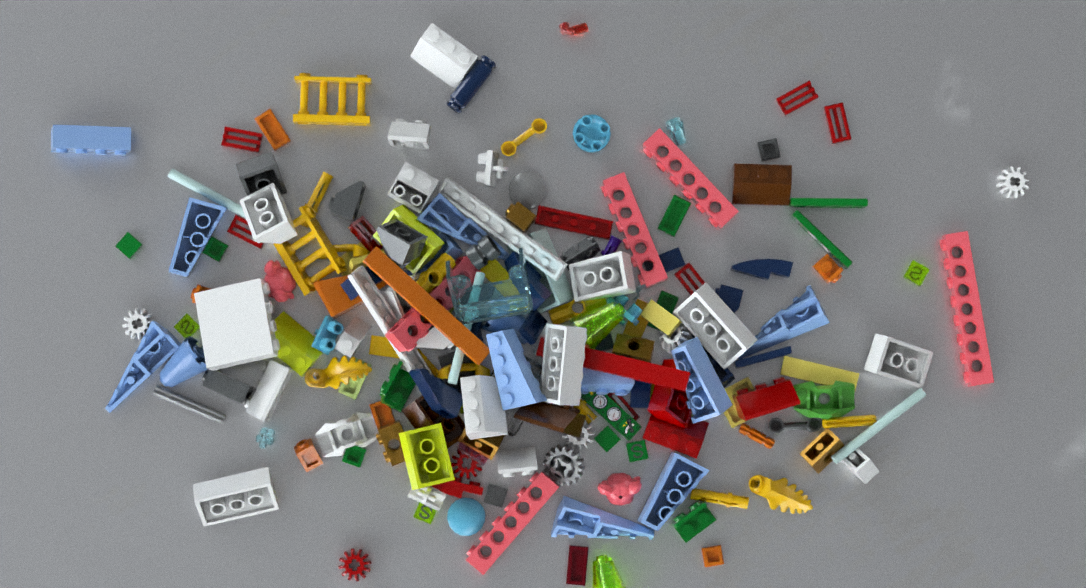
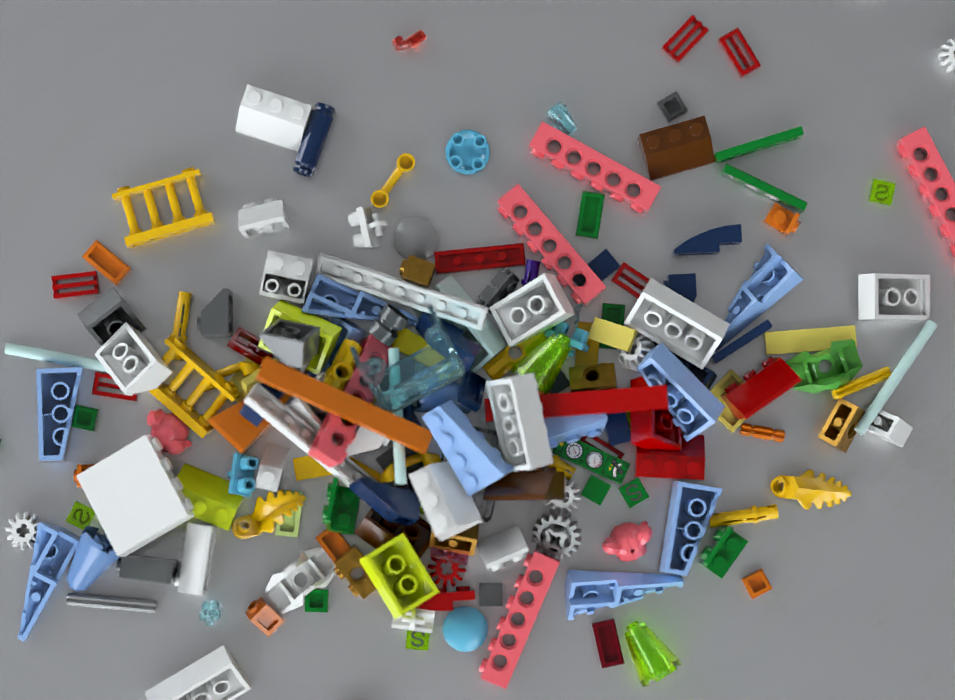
camera: 15 degrees left, 0 degrees up
dark grey bar [768,418,822,434] -> none

